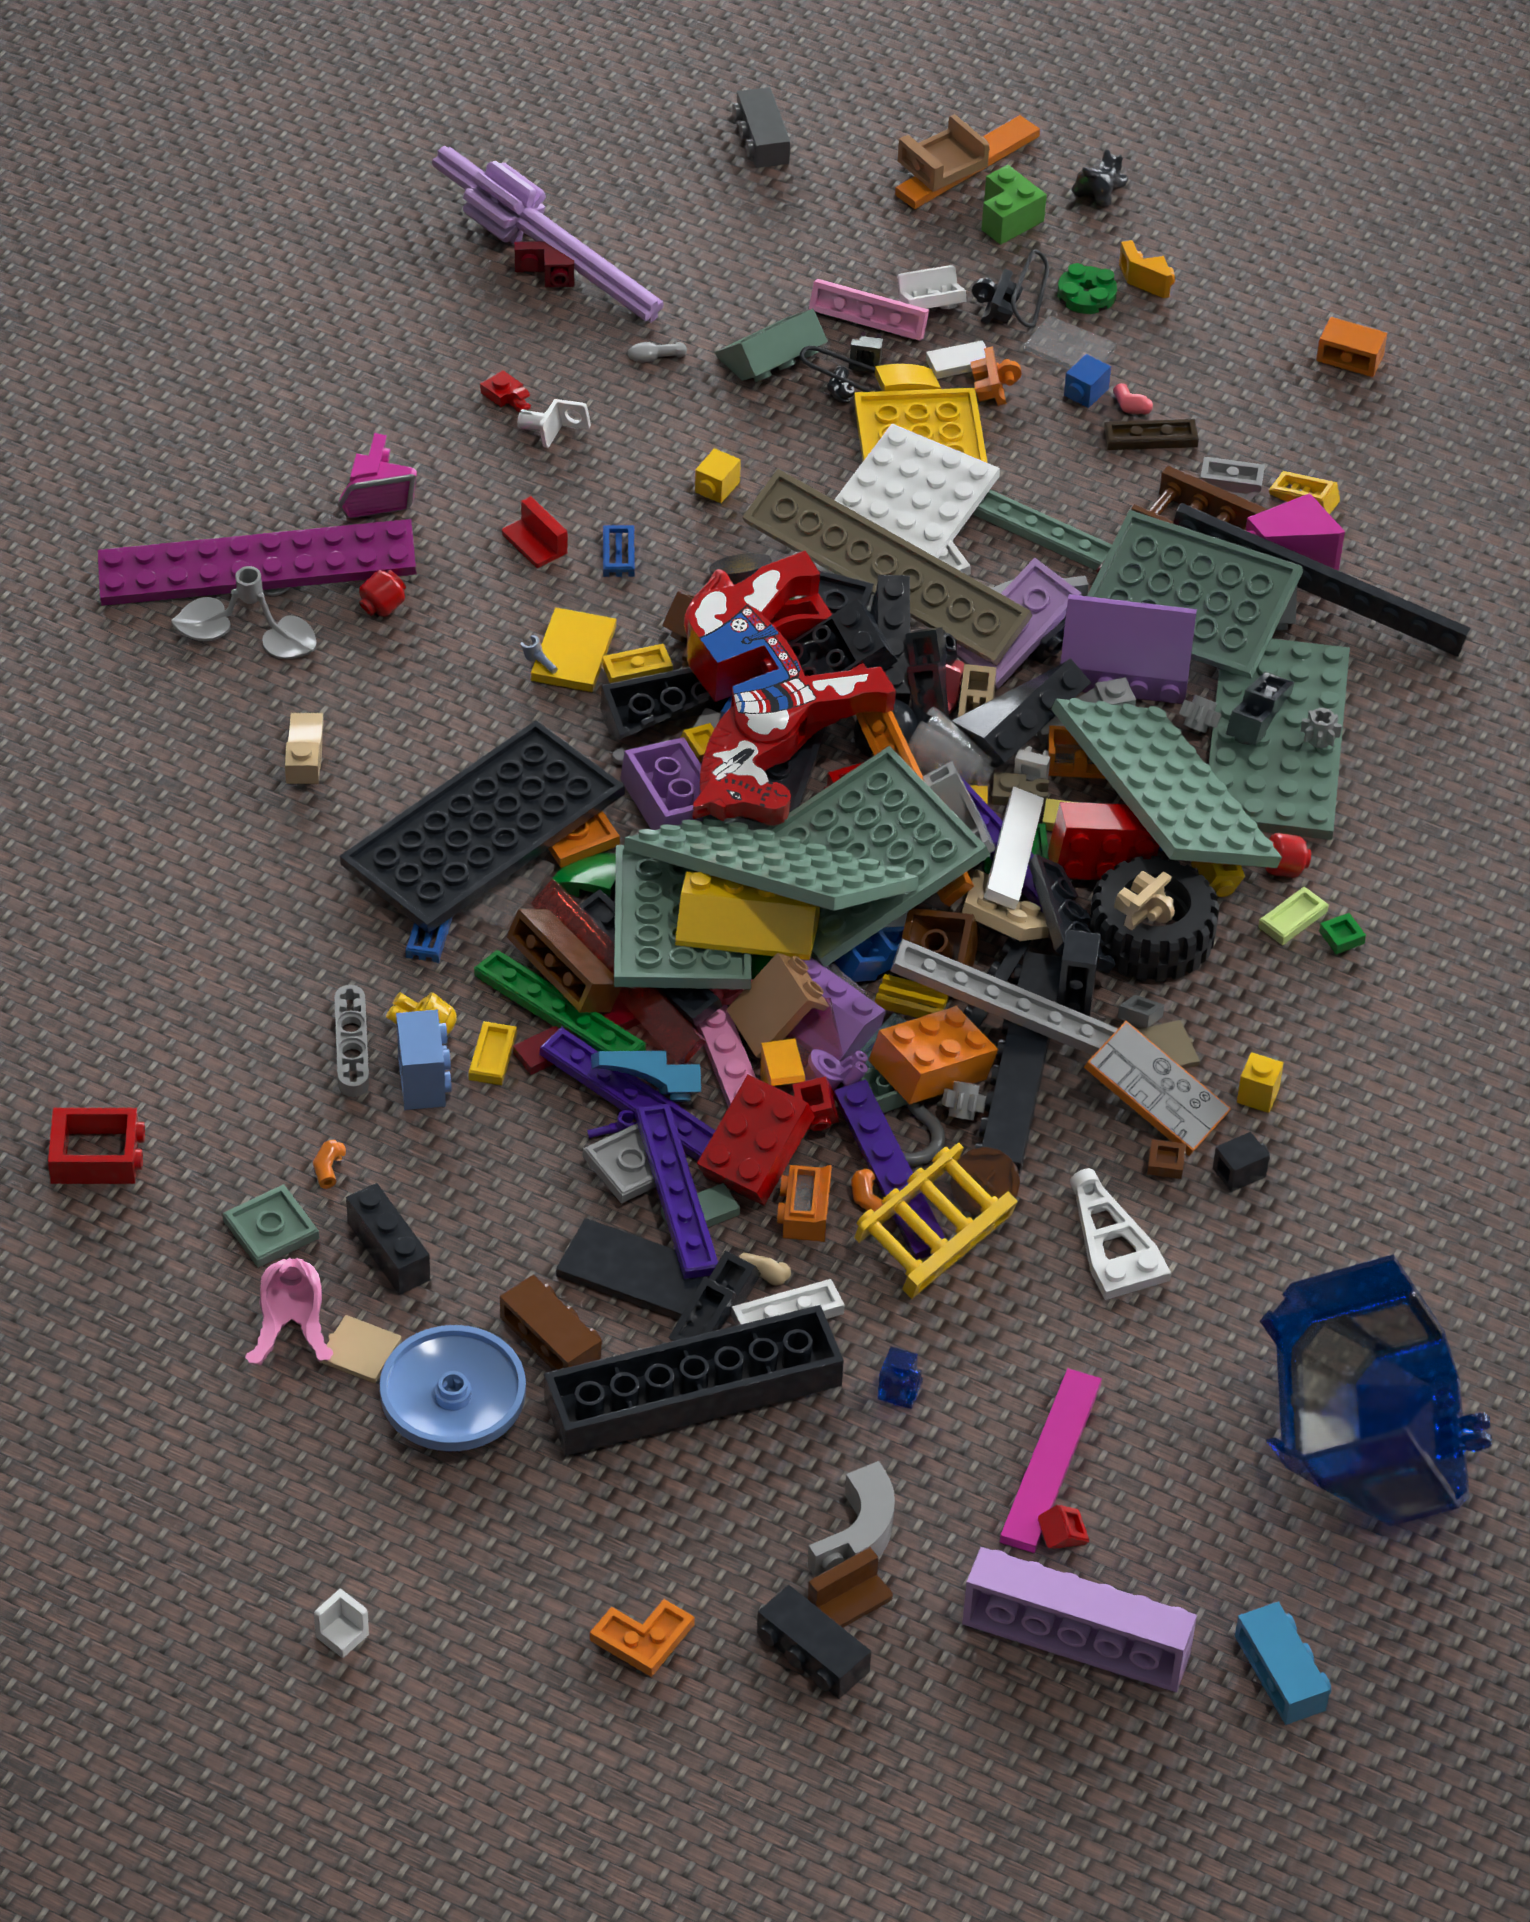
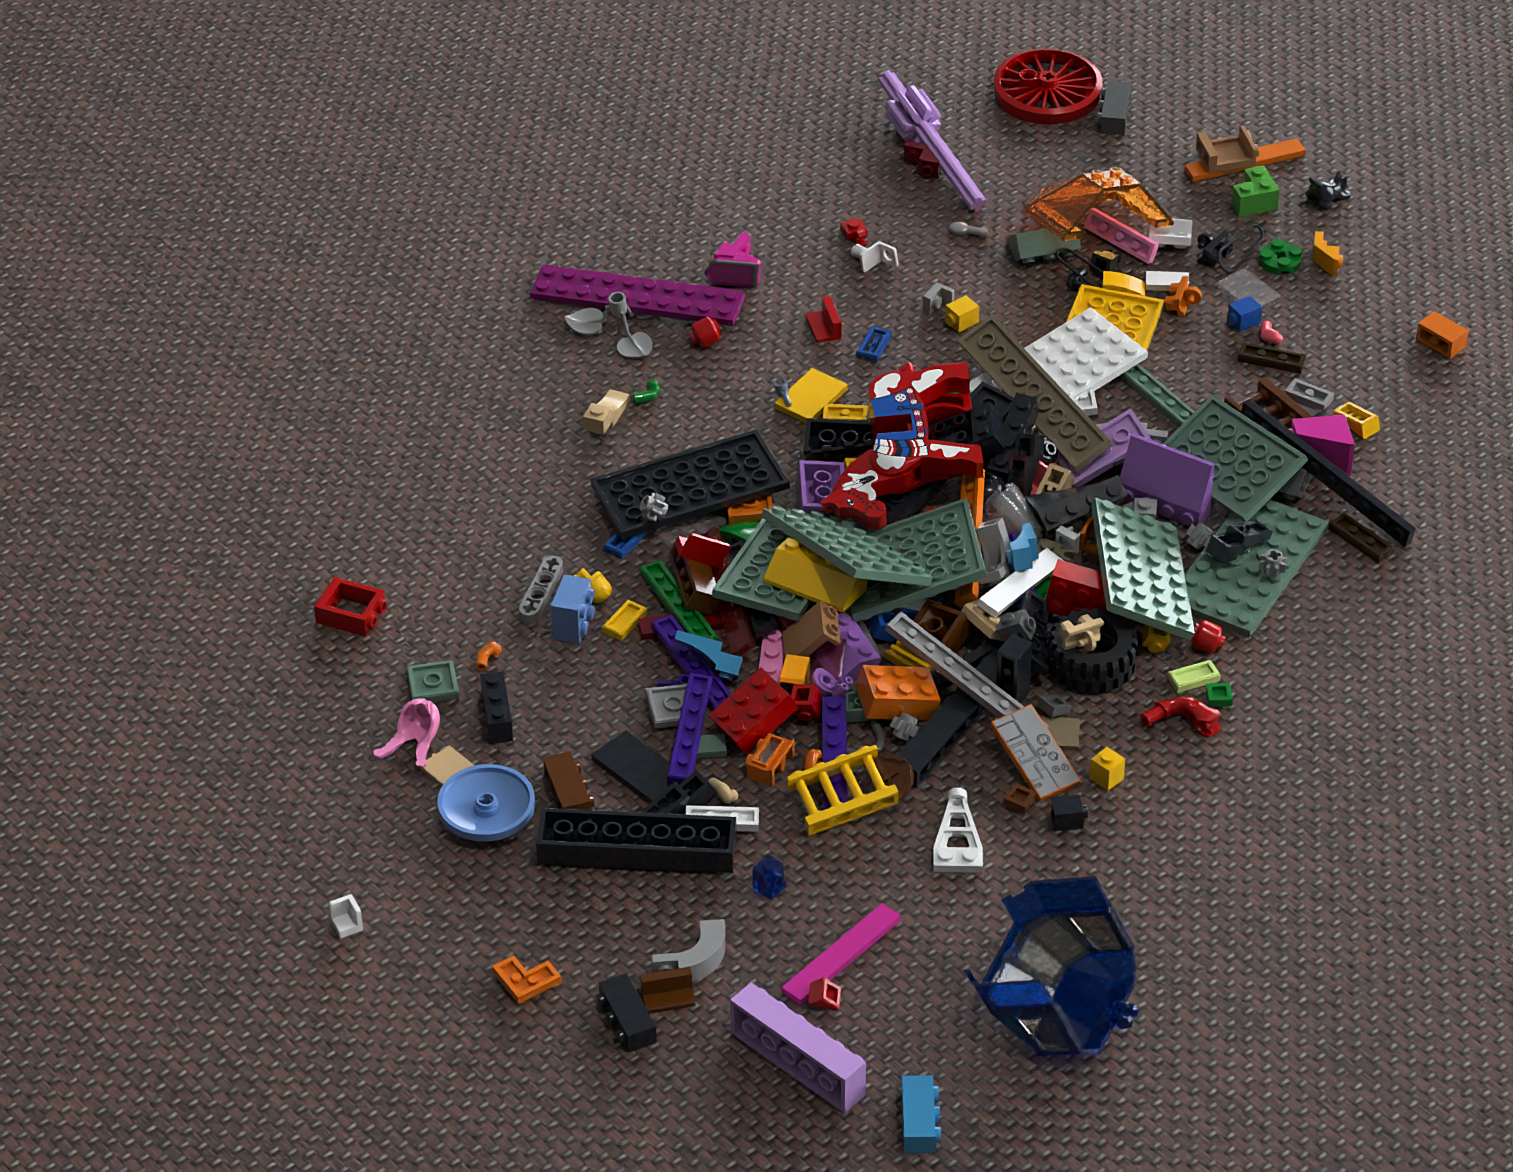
camera: 25 degrees right, 5 degrees down
none -> green arm [633,380,660,404]
none -> light grey gear [640,493,668,521]
none -> red panel [675,533,731,568]
none -> light grey bracket [922,282,955,315]
none -> red piece [994,49,1103,124]
none -> dark grey bracket [996,609,1036,641]
none -> dark azure slope [1006,523,1039,571]
none -> clear orange windscreen [1023,167,1174,241]
none -> red piece [1140,697,1220,737]
none -> dark brown tile [1328,513,1395,563]

